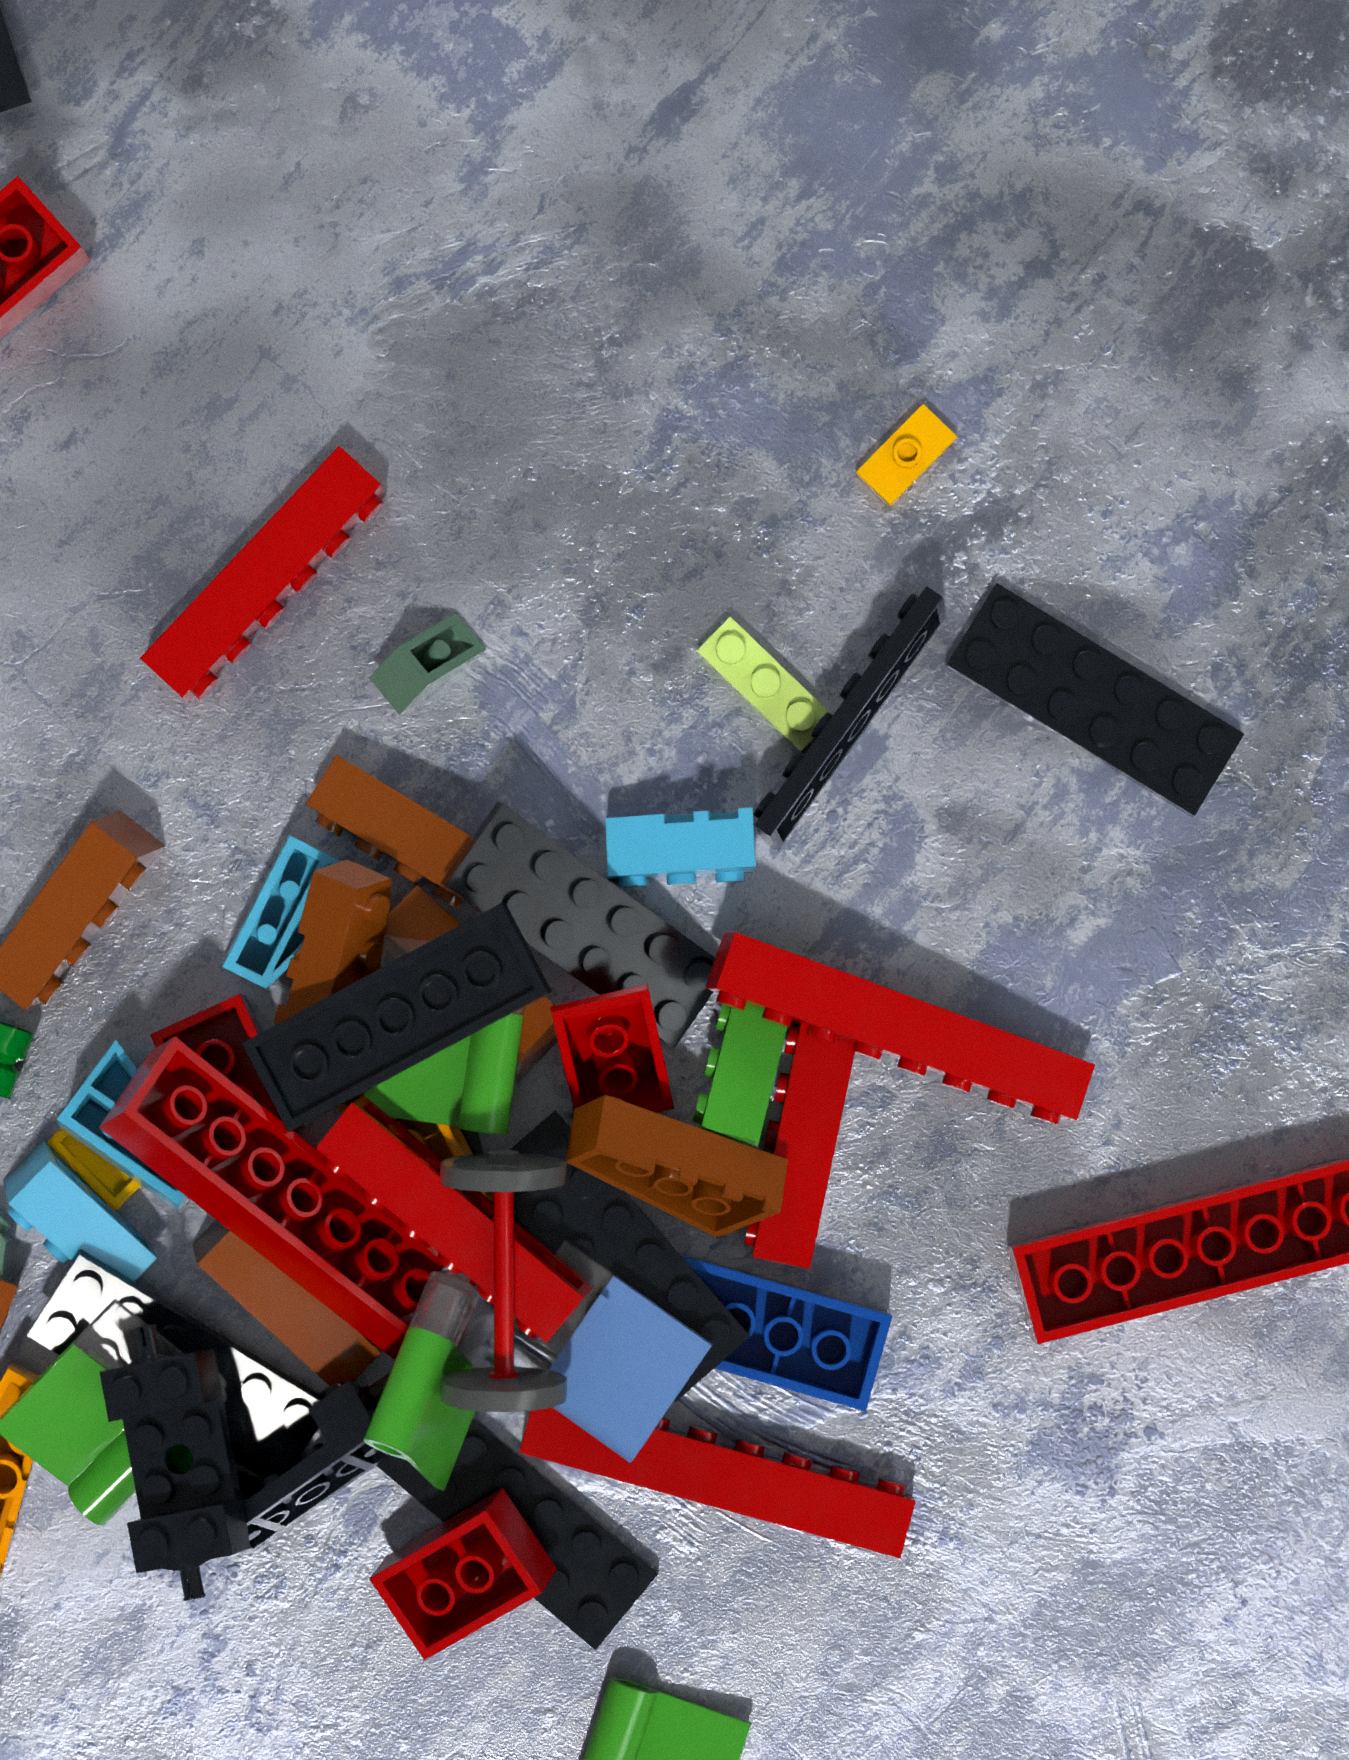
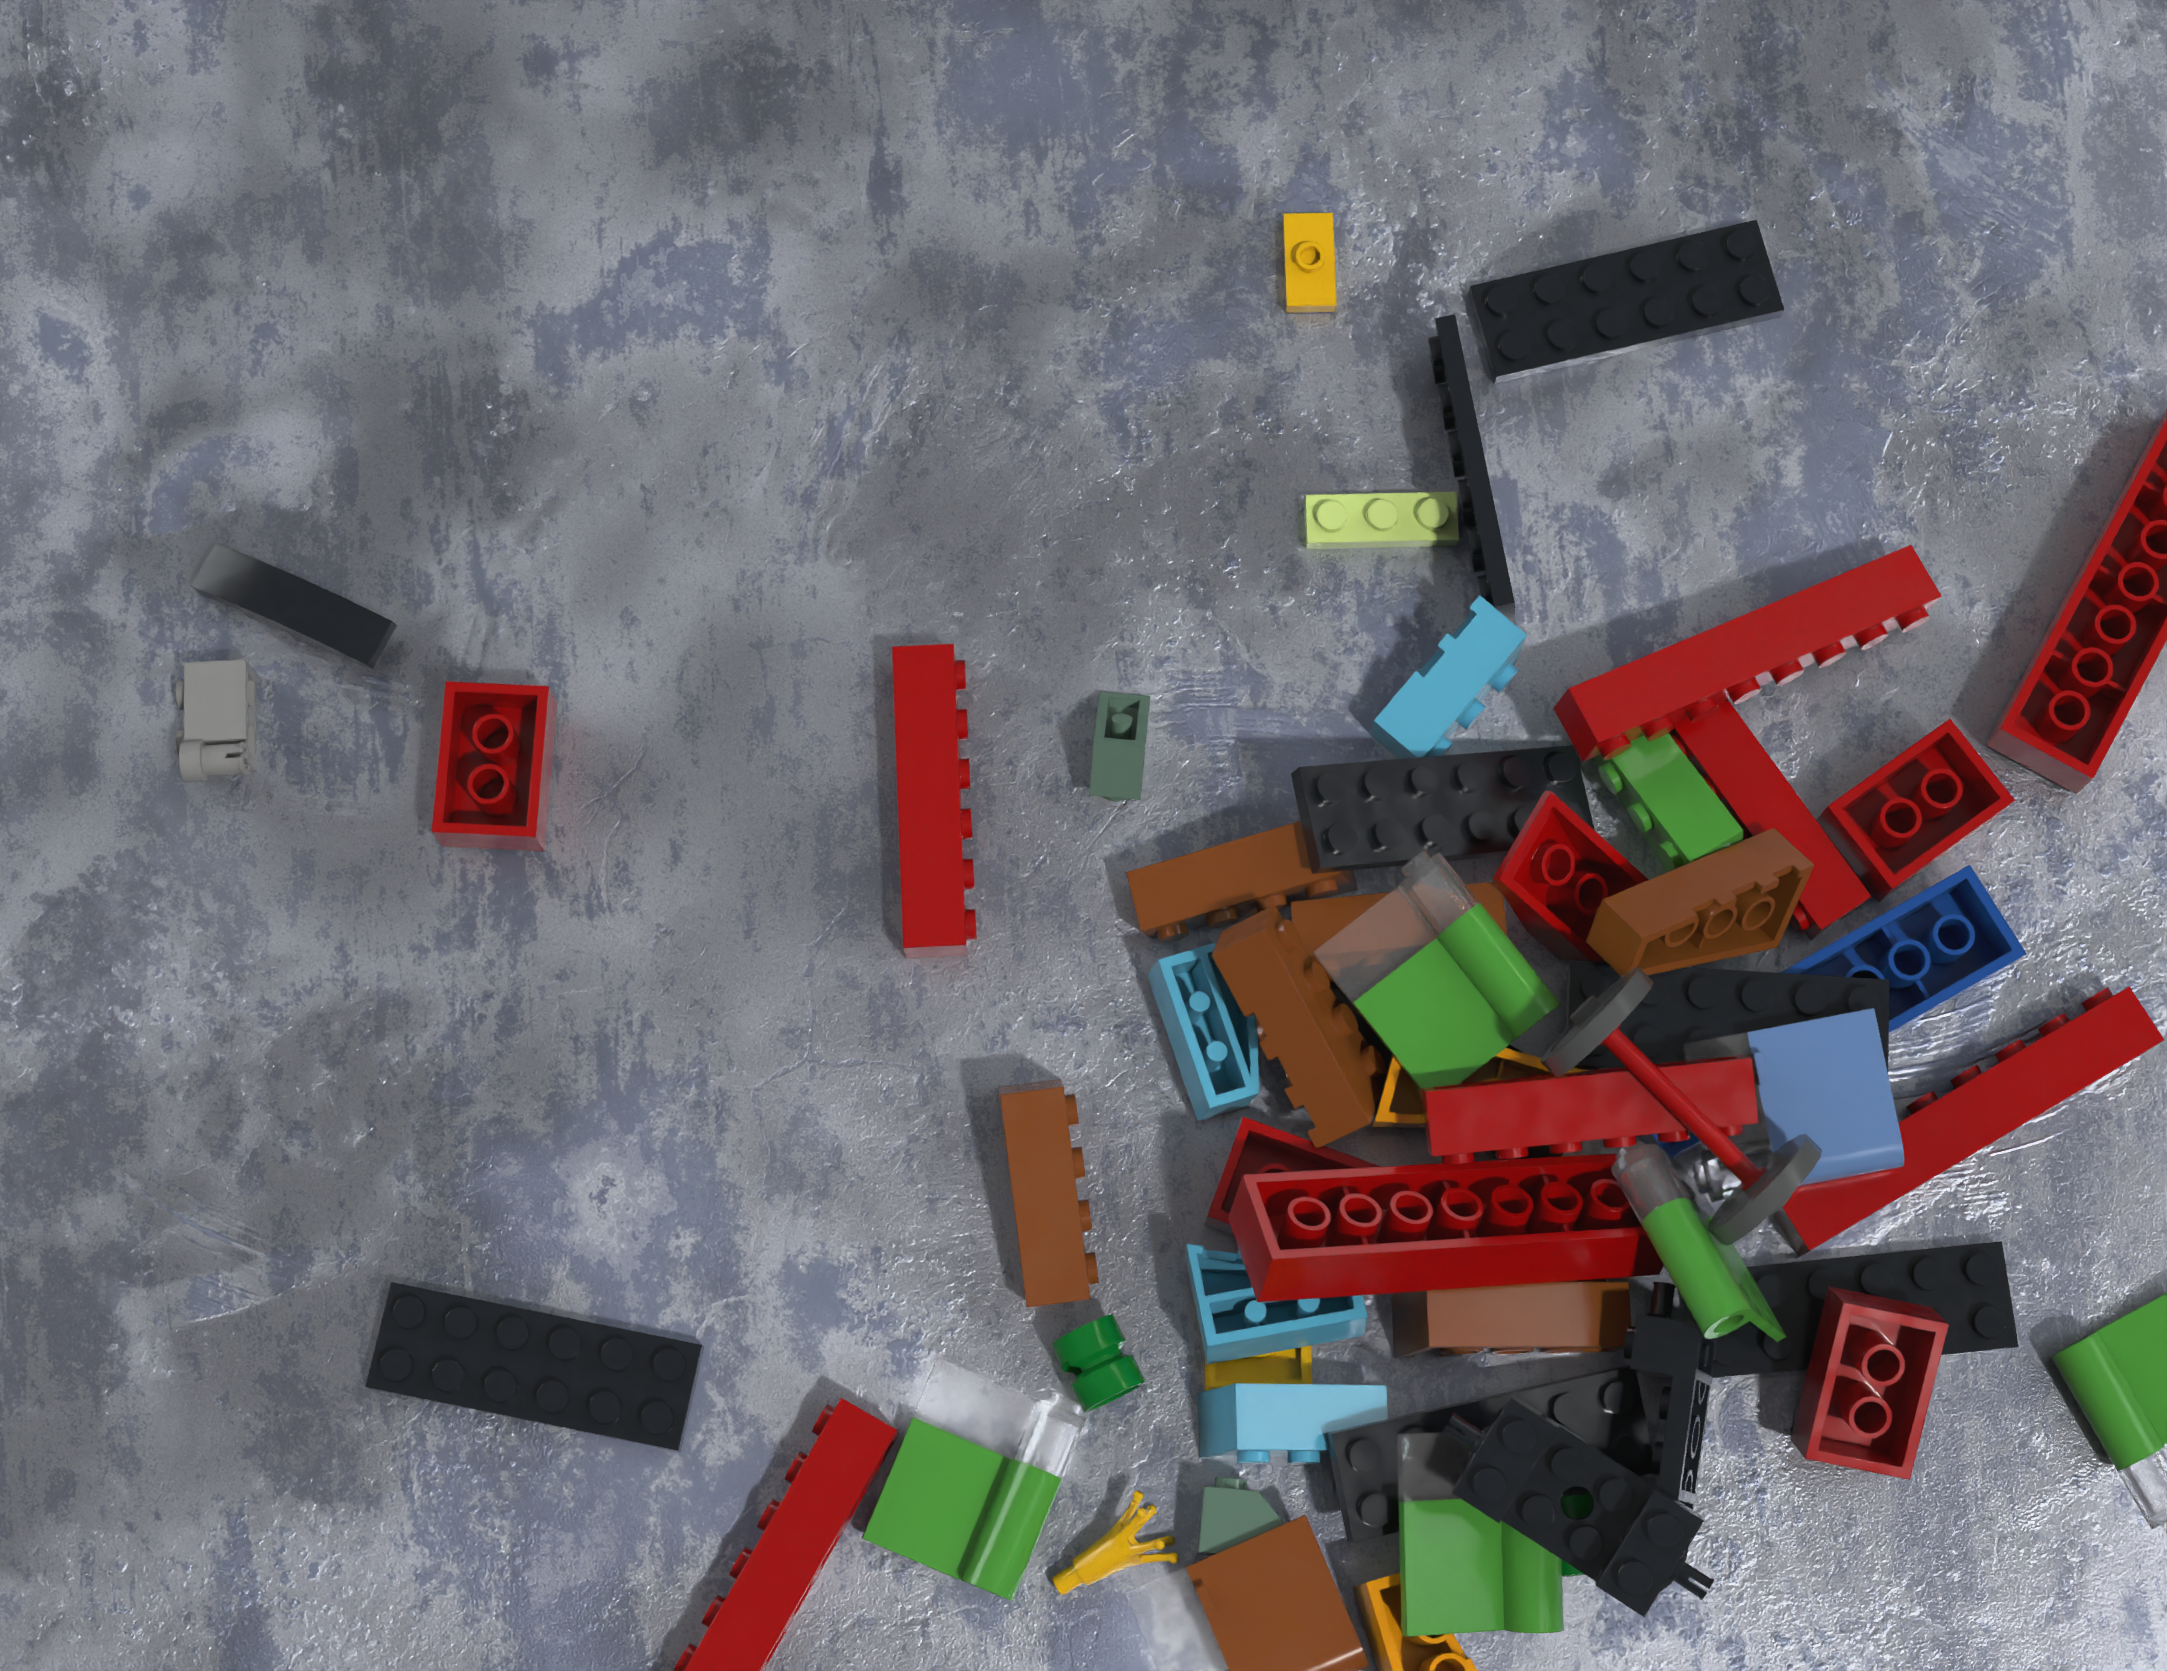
camera: 45 degrees left, 10 degrees down
black plate [242,902,552,1132] -> none
none -> red brick [1816,719,2015,902]

